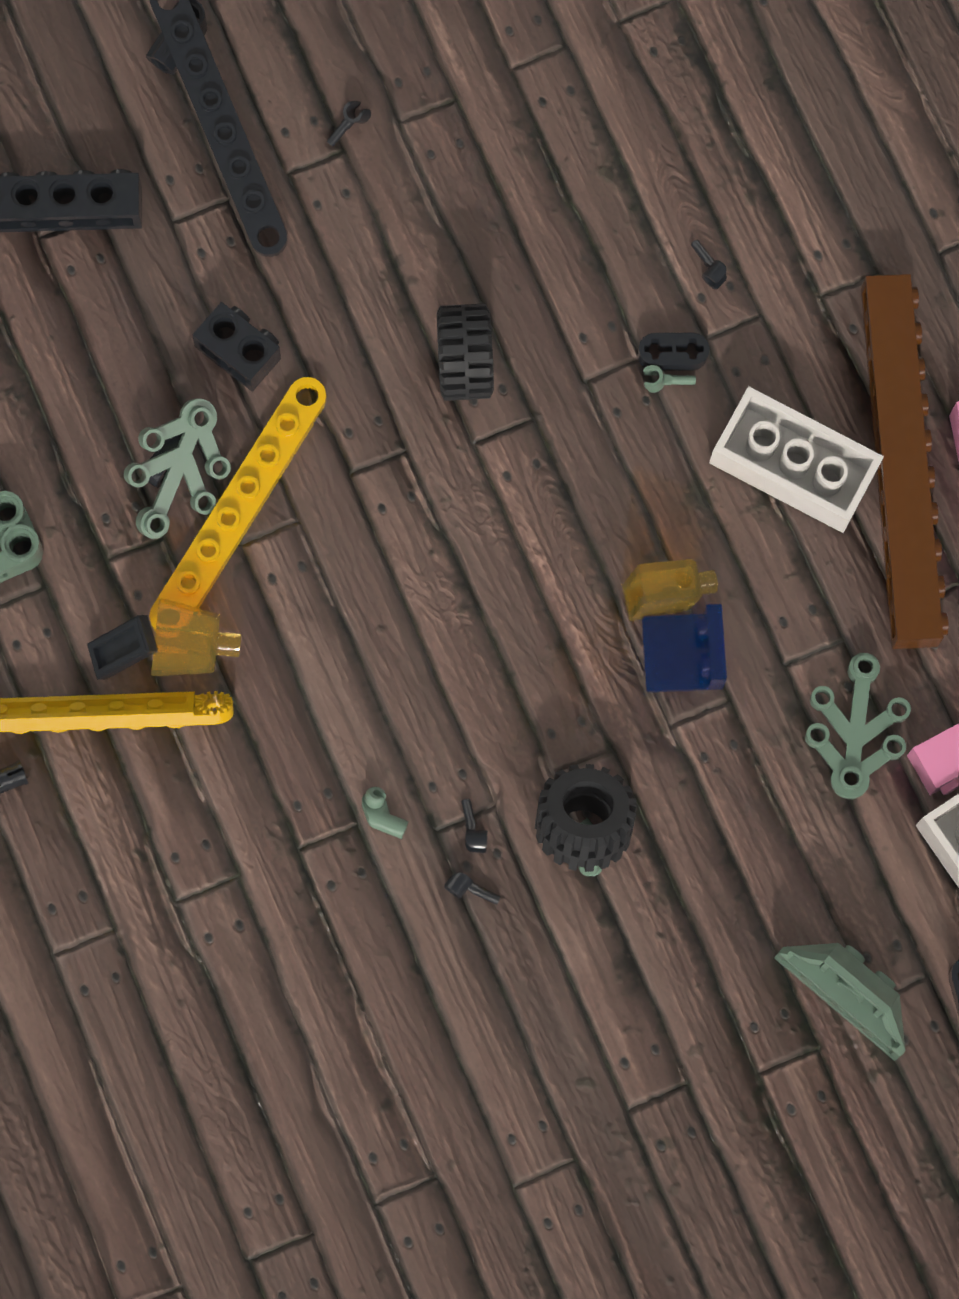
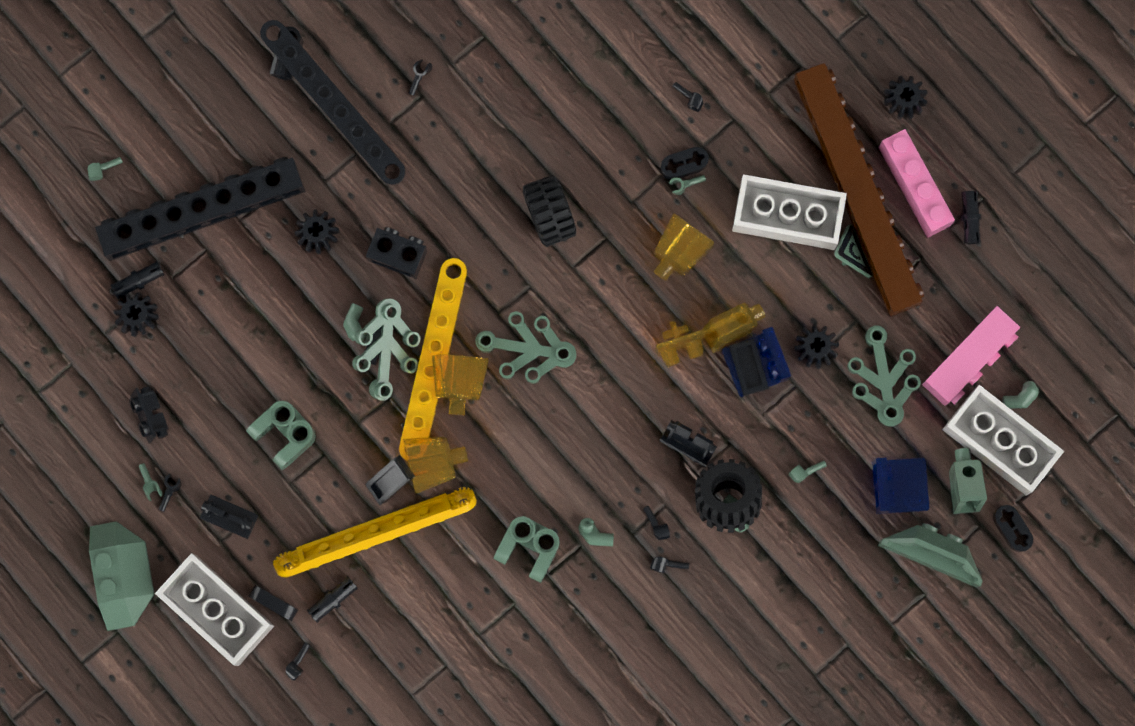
camera: 10 degrees left, 5 degrees up
none -> black gear [294,209,340,254]
none -> sand green arm [343,303,366,342]
none -> clear yellow torso [432,354,488,415]
none -> sand green plant [475,311,577,384]
none -> sand green piece [493,516,560,583]
none -> clear yellow torso [654,214,714,281]
none -> clear yellow hips [655,321,703,367]
none -> black hinge [660,420,717,467]
none -> black tile [728,338,769,397]
none -> sand green hand [789,461,827,483]
none -> black gear [794,324,839,370]
none -> piece [834,224,873,278]
none -> clear blue bracket [872,457,929,514]
none -> sand green torso [949,448,987,514]

